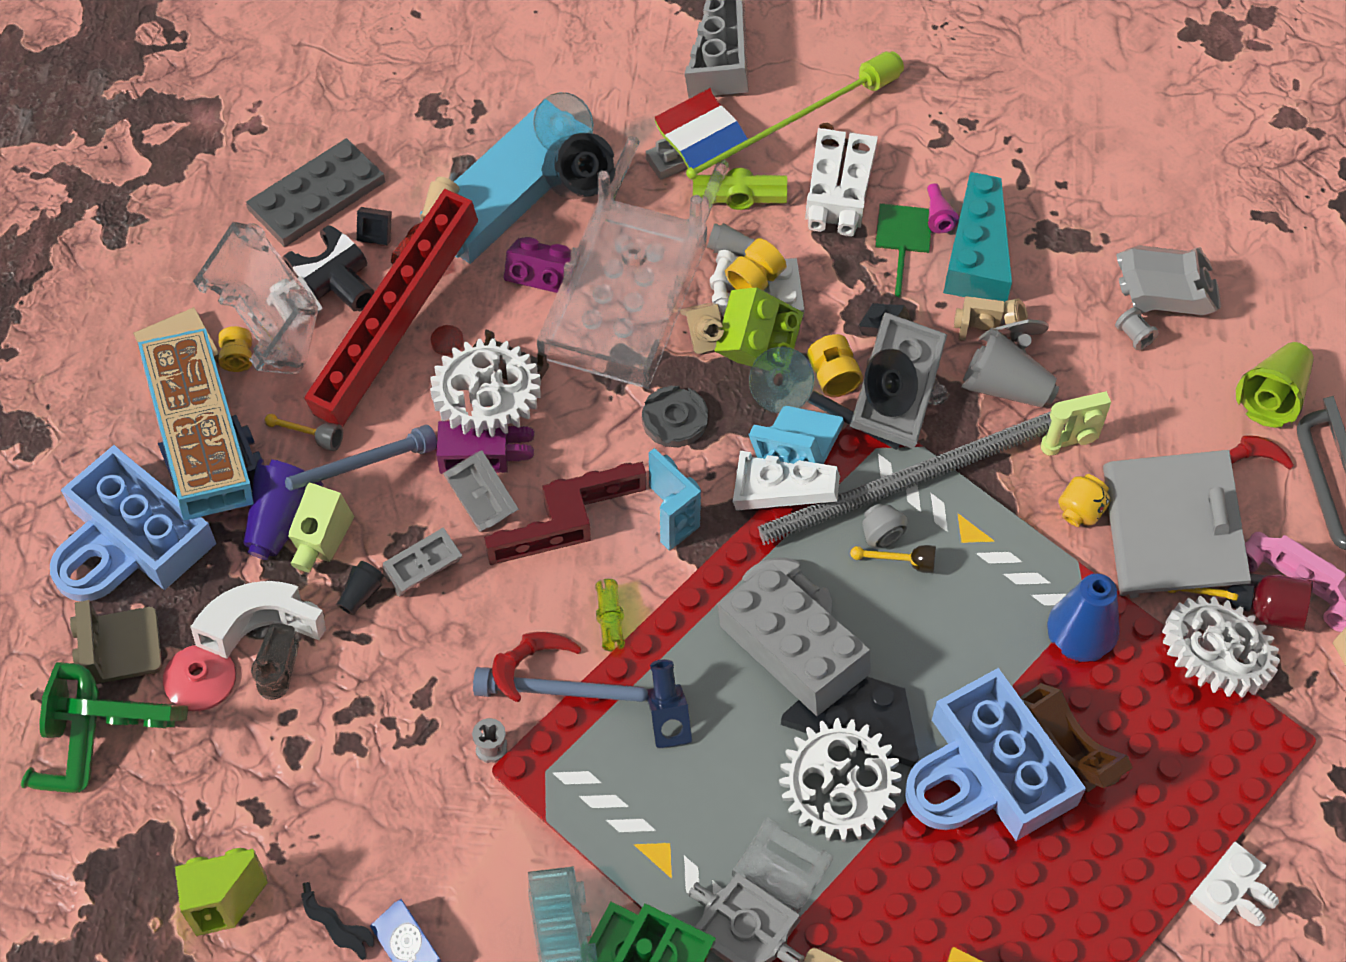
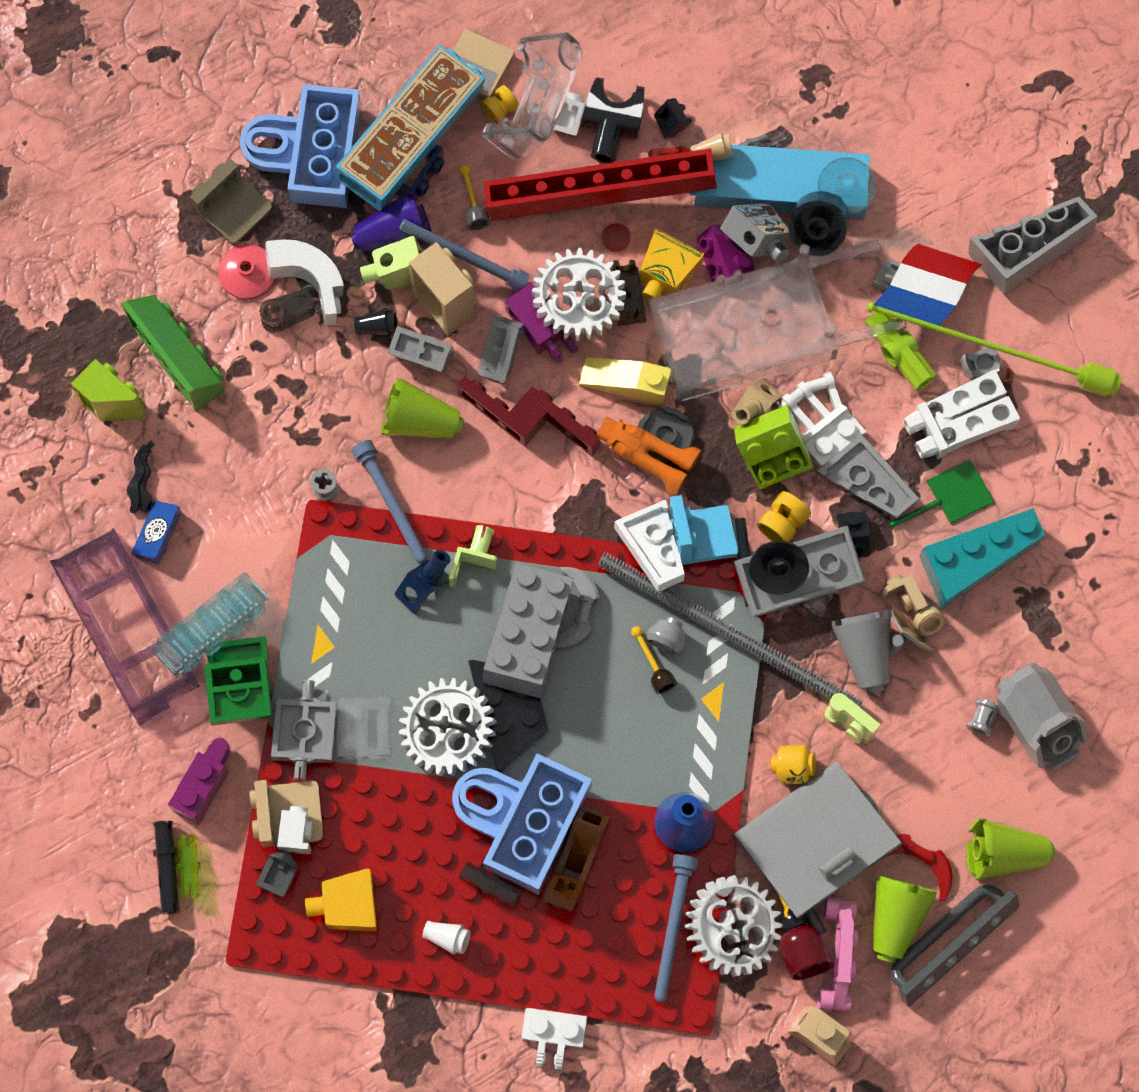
camera: 55 degrees right, 15 degrees up
green plate [21,662,188,793] -> none
dark grey plate [246,138,385,247] -> none
red piece [492,631,581,702] -> none
clear neon green pin [595,579,625,651] -> none
medium azure bracket [648,448,701,551] -> none
light grey cone [707,223,755,256] -> none
yellow wheel [725,238,787,291] -> none
clear light blue dish [749,347,814,413] -> none
dark pink cone [927,183,959,233] -> none
none -> bright green slope [122,295,224,411]
none -> lime cone [380,378,464,439]
none -> tan piece [408,242,476,336]
none -> white cone [422,921,471,955]
none -> yellowish green bracket [449,525,497,587]
none -> clear smoke pin [459,861,522,908]
none -> light yellow slope [579,357,671,407]
none -> orange piece [596,417,702,497]
none -> yellow torso [640,229,704,303]
none -> sand blue piece [654,854,698,1003]
none -> light grey torso [720,203,790,263]
none -> light grey wing [817,434,919,520]
none -> lime cone [872,874,937,963]
none -> light grey hair [960,348,1002,379]

